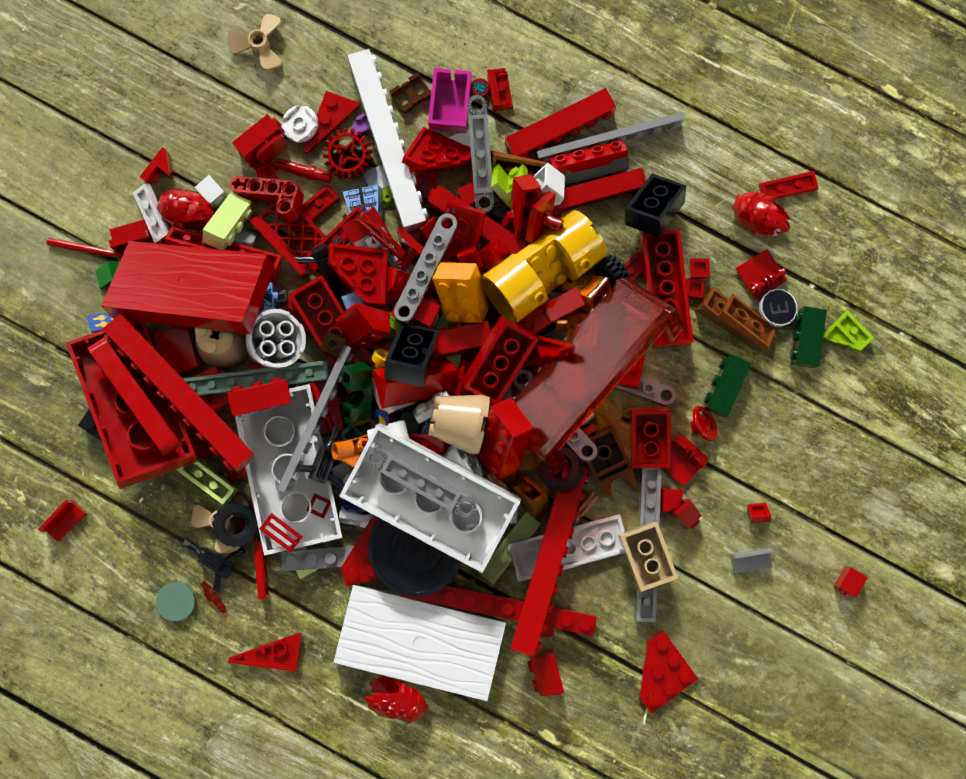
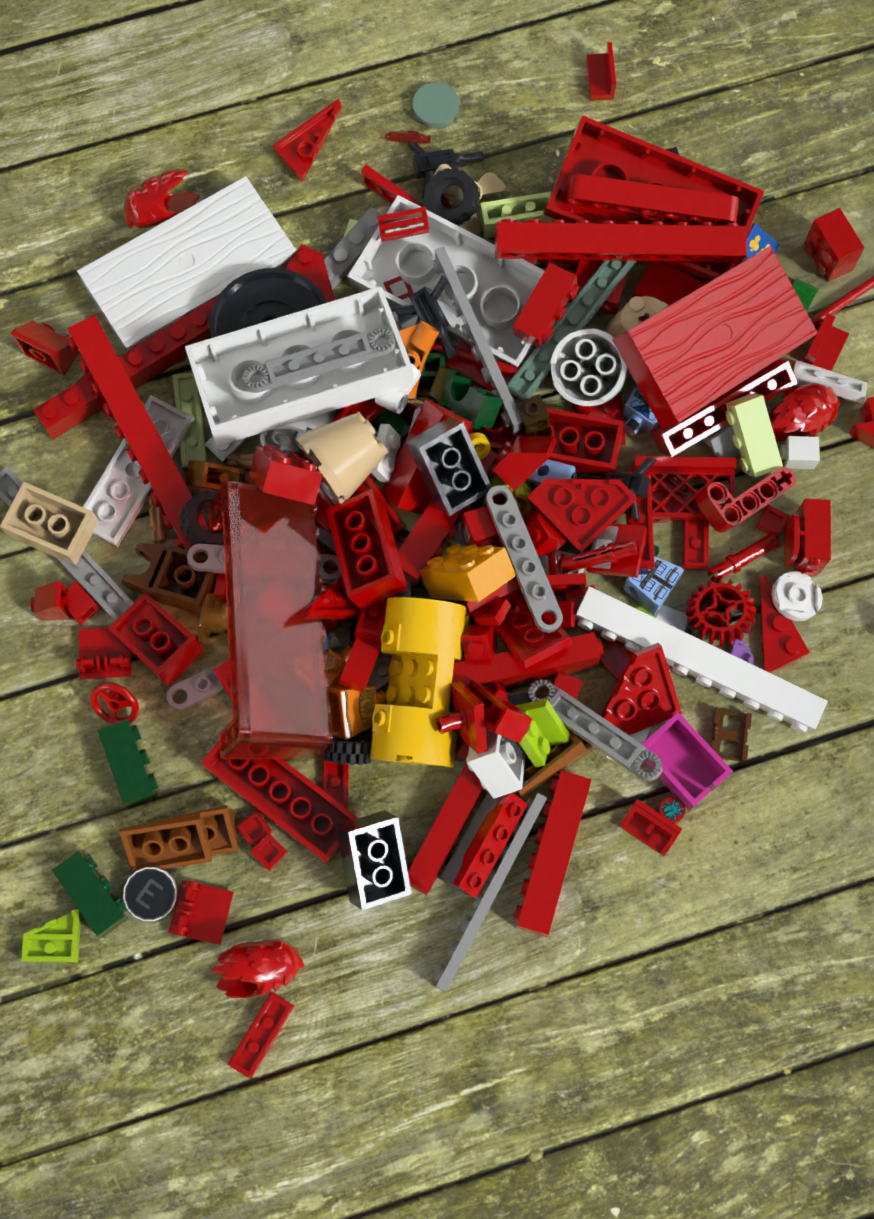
camera: 135 degrees right, 10 degrees down
none -> red brick [804,208,865,282]

